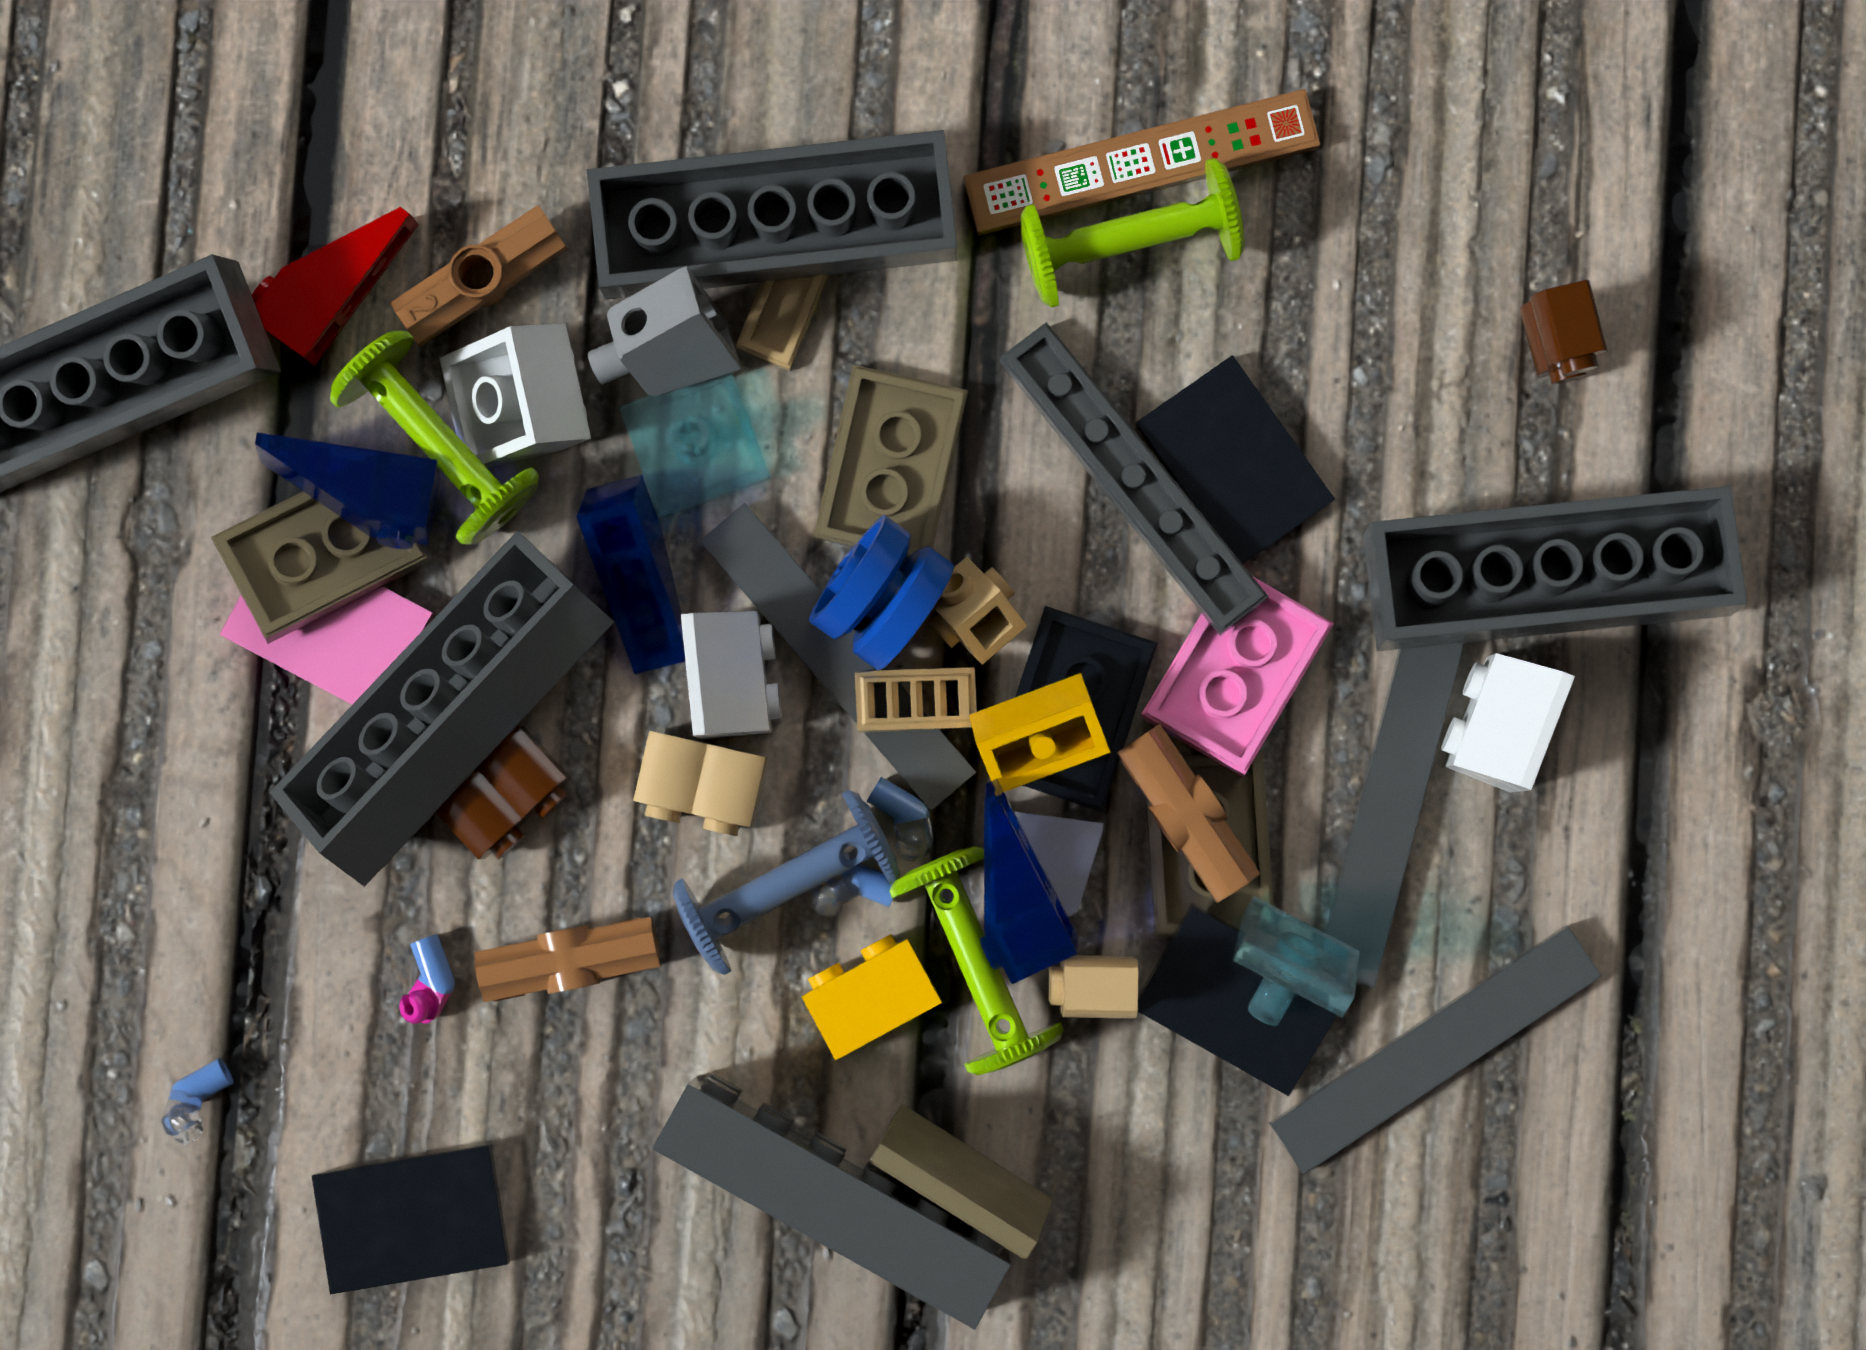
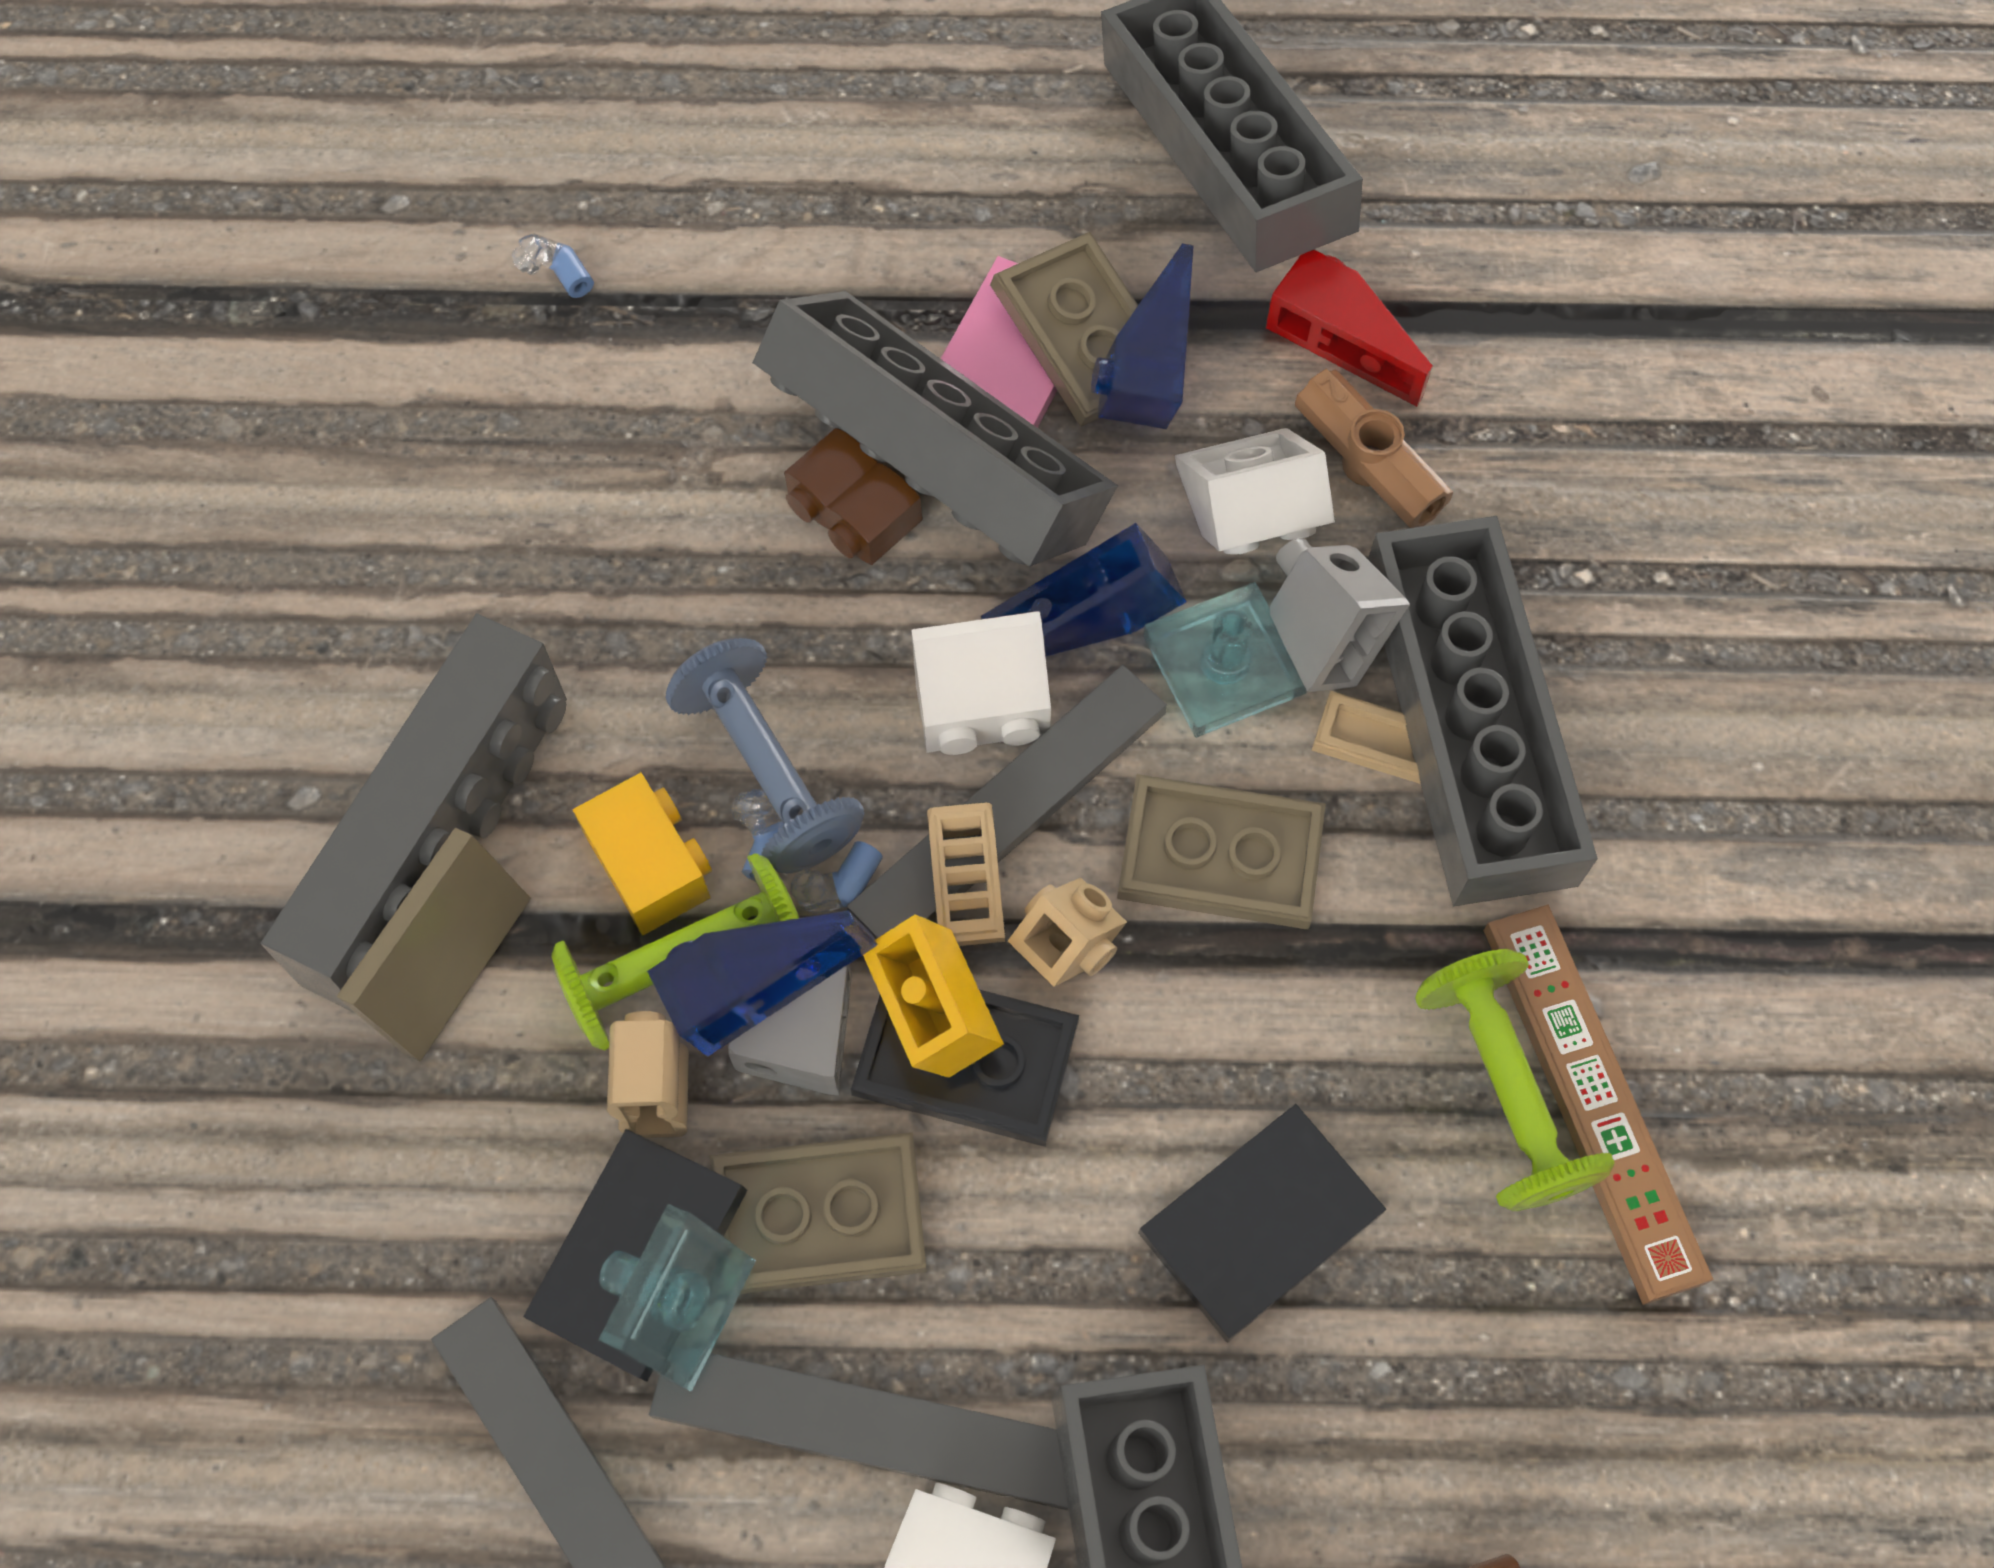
camera: 85 degrees right, 20 degrees down
black tile [311,1144,510,1295] -> none
lime hose [330,330,539,544] -> none
arm [399,934,455,1024] -> none
medium nougat piece [474,917,662,1002] -> none
tan brick [633,731,769,836] -> none
blue wheel [809,514,954,671] -> none
dark grey tile [999,322,1269,636] -> none
medium nougat piece [1116,724,1260,903] -> none
bright pink tile [1140,577,1334,778] -> none

